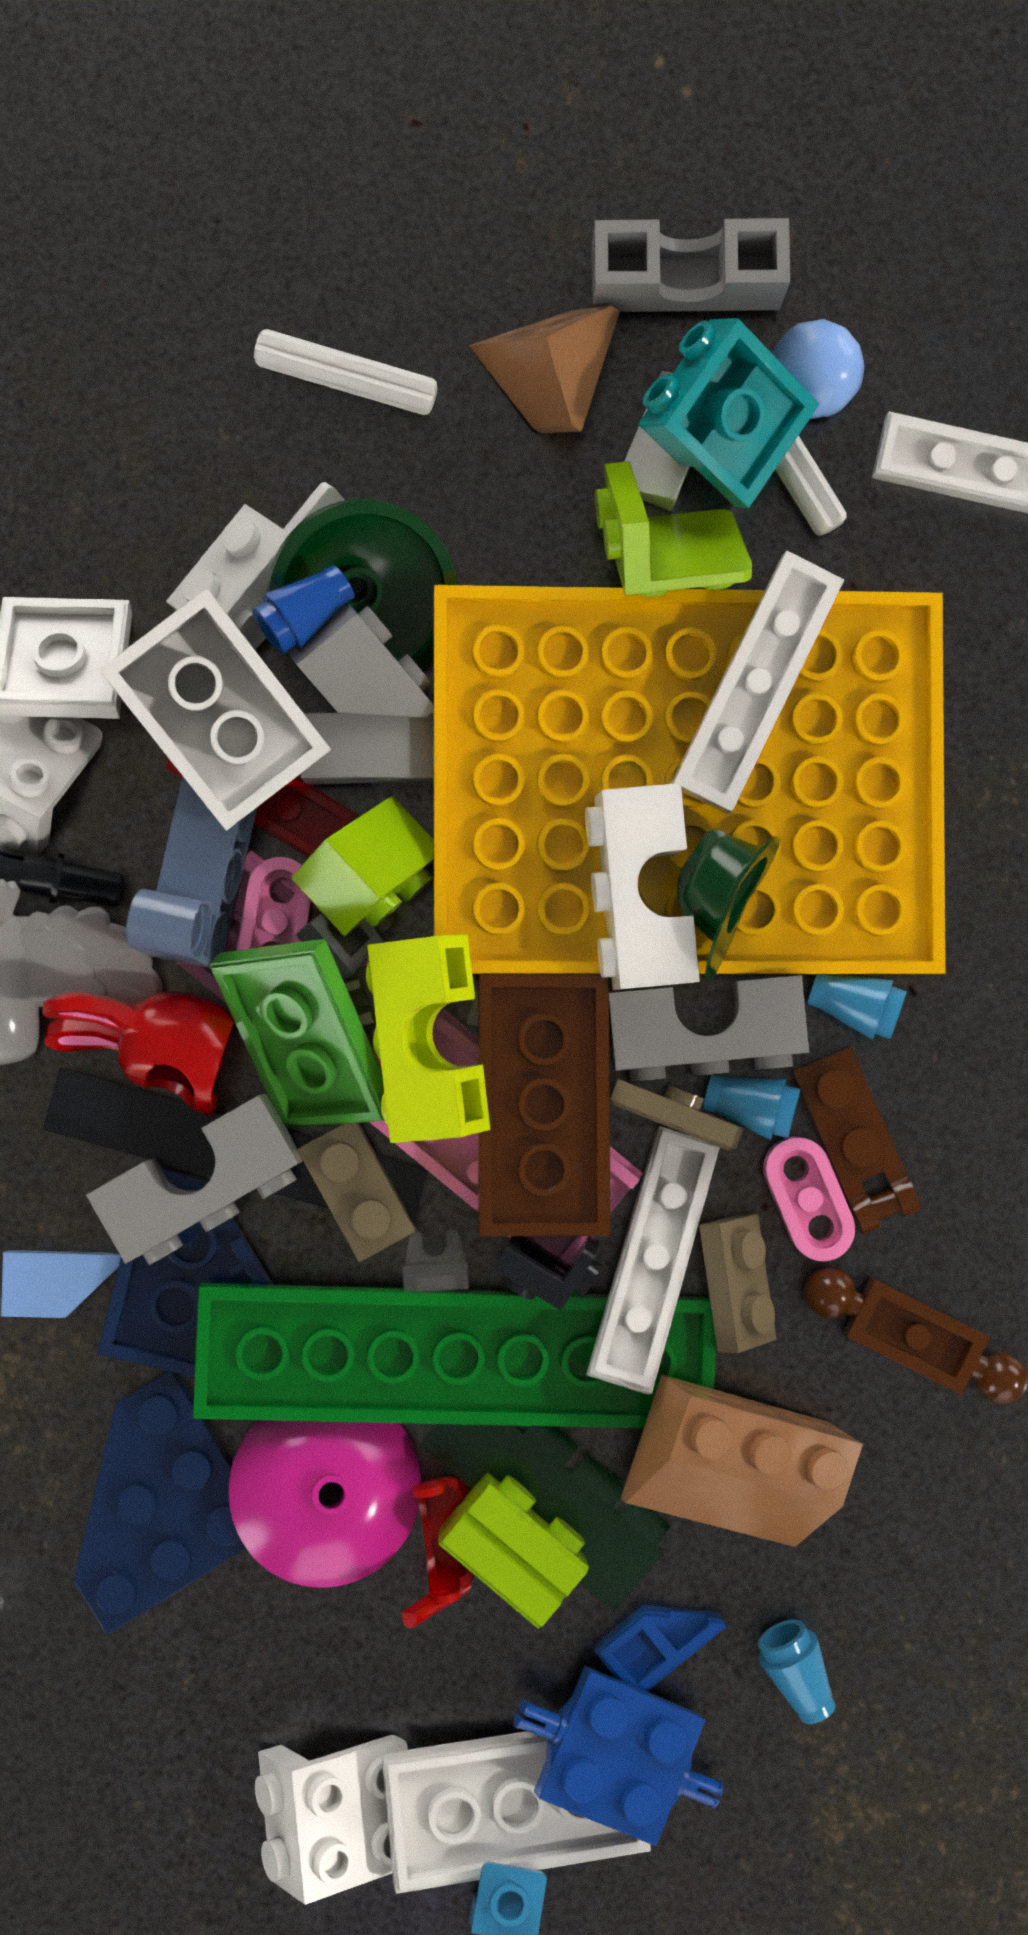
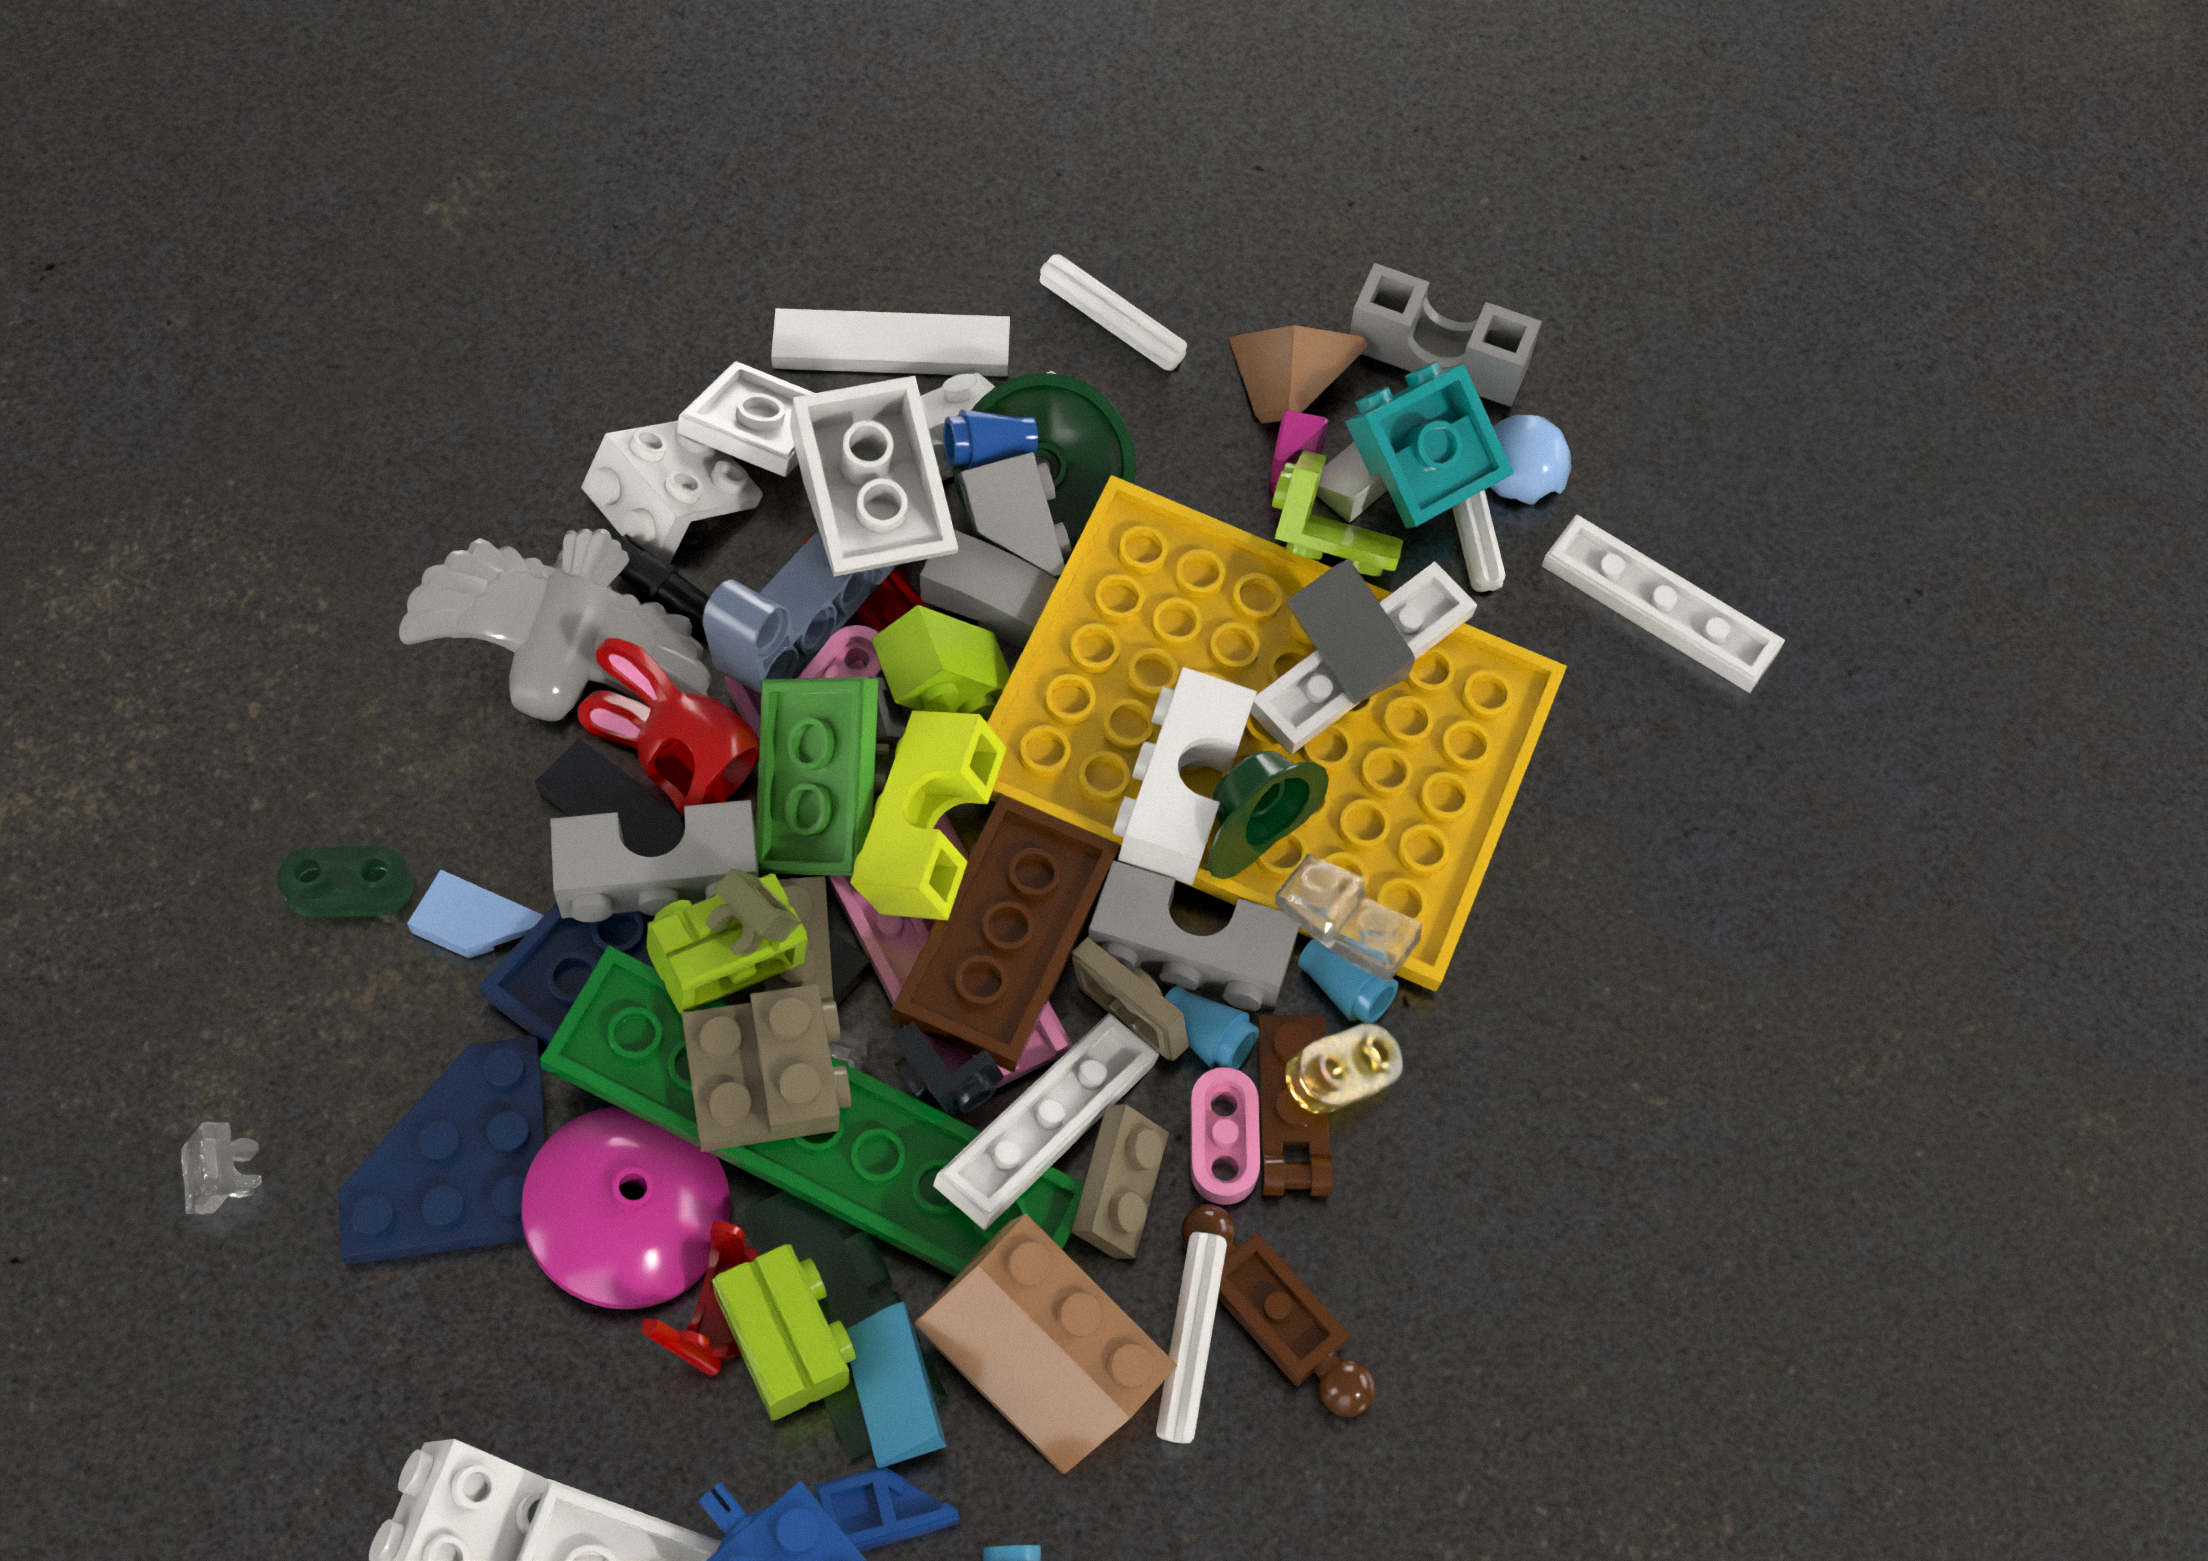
camera: 25 degrees right, 25 degrees down
none -> lime brick [647,873,808,1015]
none -> dark tan plate [682,984,851,1152]
none -> olive tile [706,868,802,957]
none -> white tile [771,308,1010,377]
none -> dark azure slope [846,1301,947,1469]
none -> white axle [1156,1232,1227,1444]
none -> dark pink slope [1269,410,1329,493]
none -> clear slope [1275,854,1422,982]
none -> clear yellow plate [1286,1023,1402,1114]
none -> dark grey slope [1287,559,1415,705]

